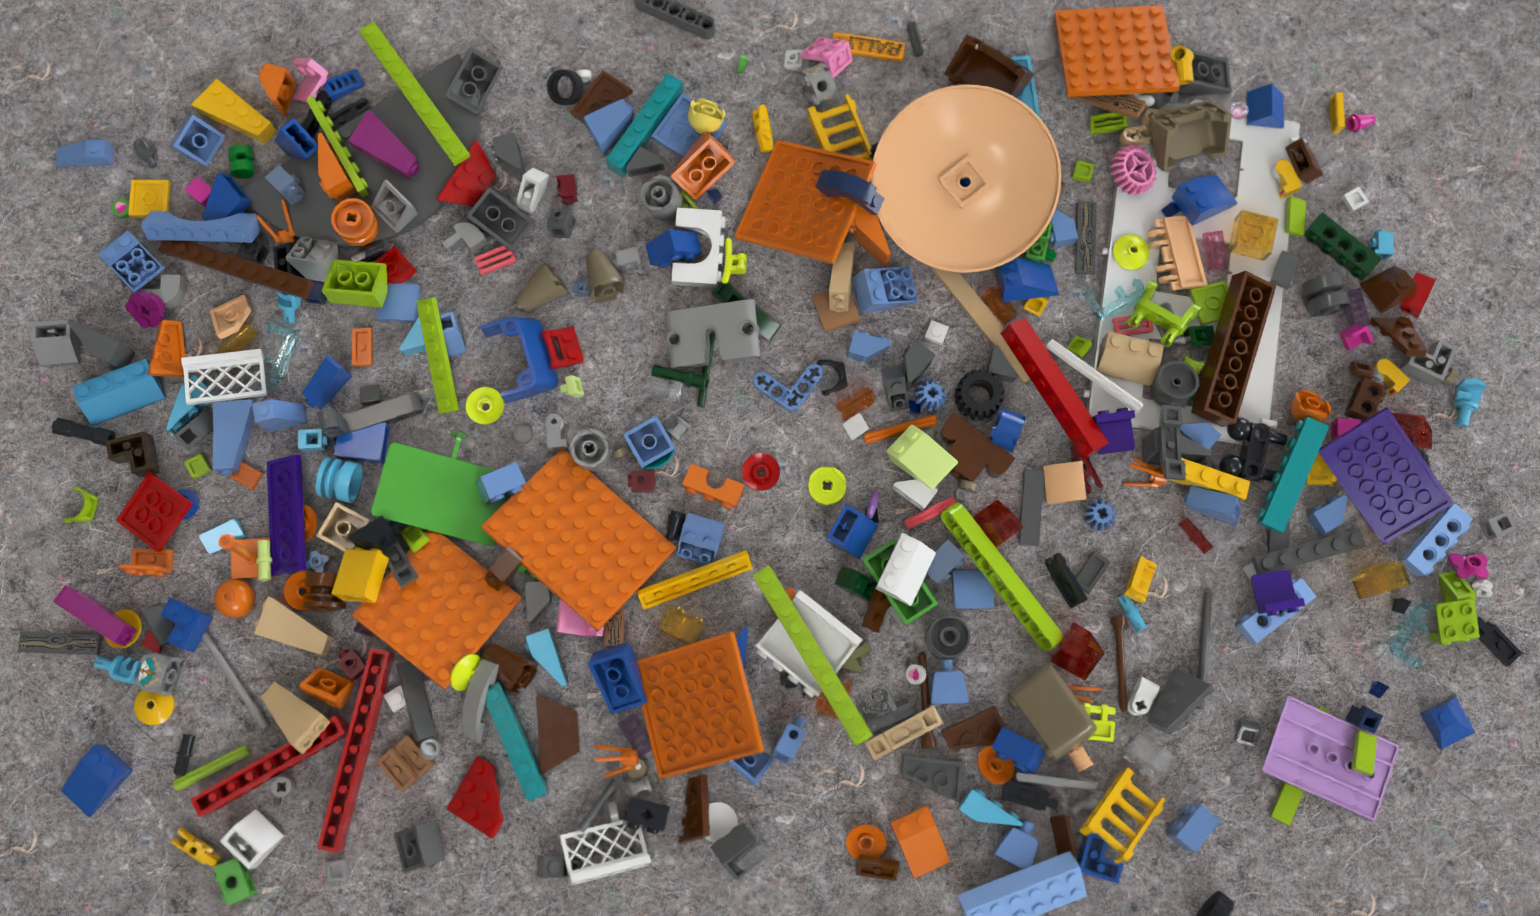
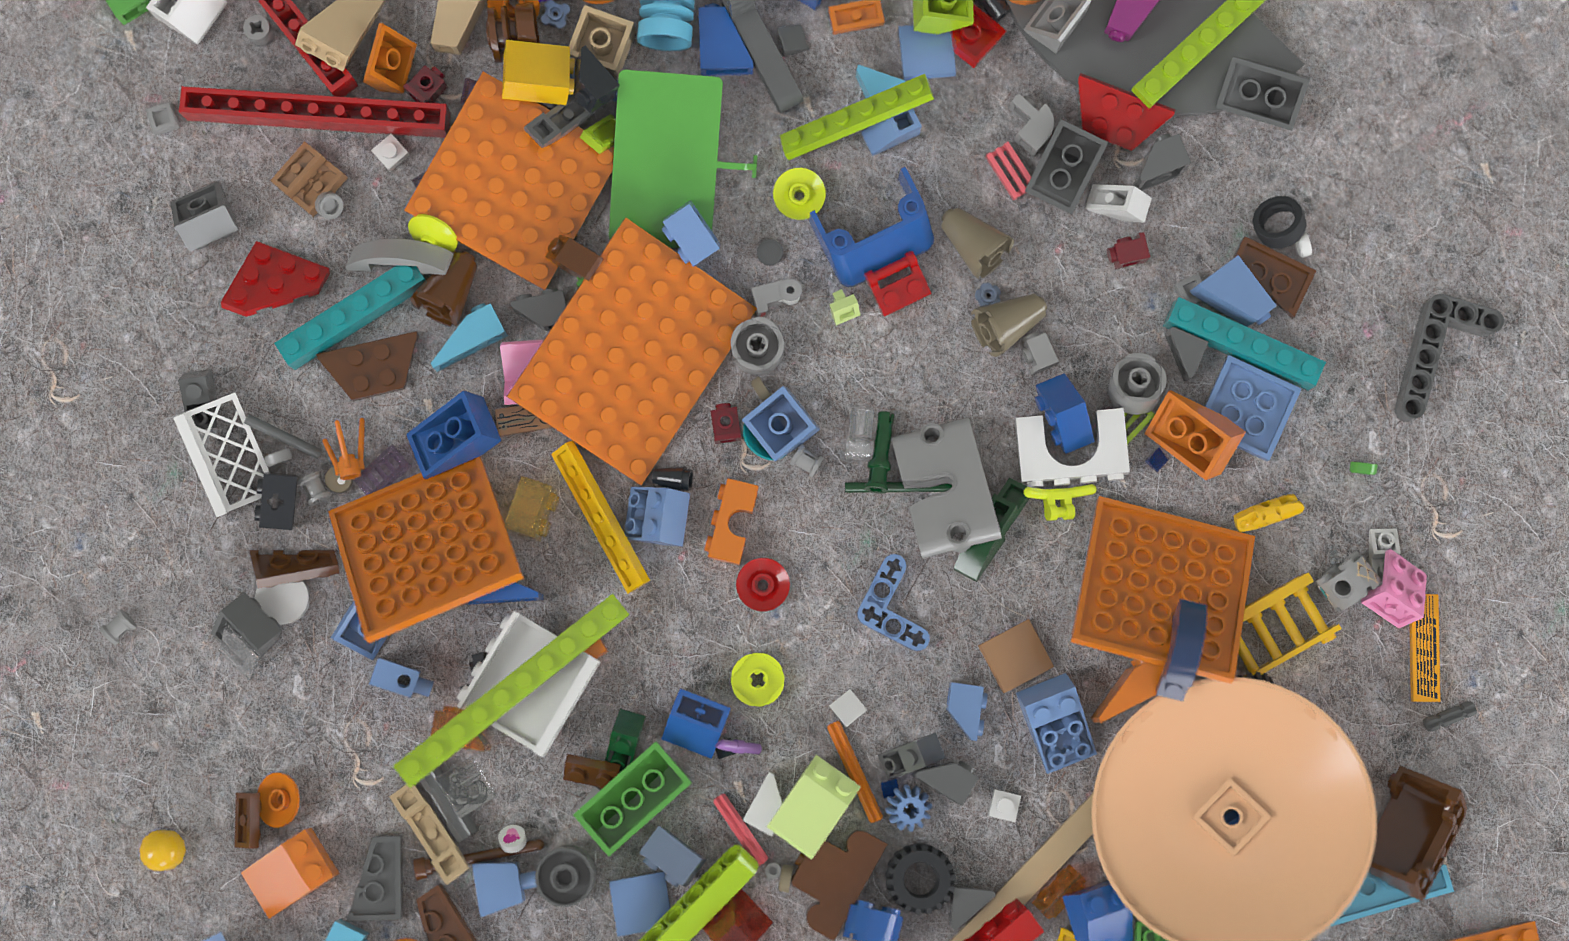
camera: 80 degrees right, 5 degrees up
dark grey tile [396,661,436,742] -> none
dark grey brick [547,208,576,238] -> none
light yellow cylinder [687,99,726,134] -> none
black helmet [817,359,848,396] -> none
tan slope [829,242,855,312] -> none
clear orange hinge [836,387,876,421] -> none
olive slope [840,642,872,674] -> none
white slope [875,533,936,606] -> none

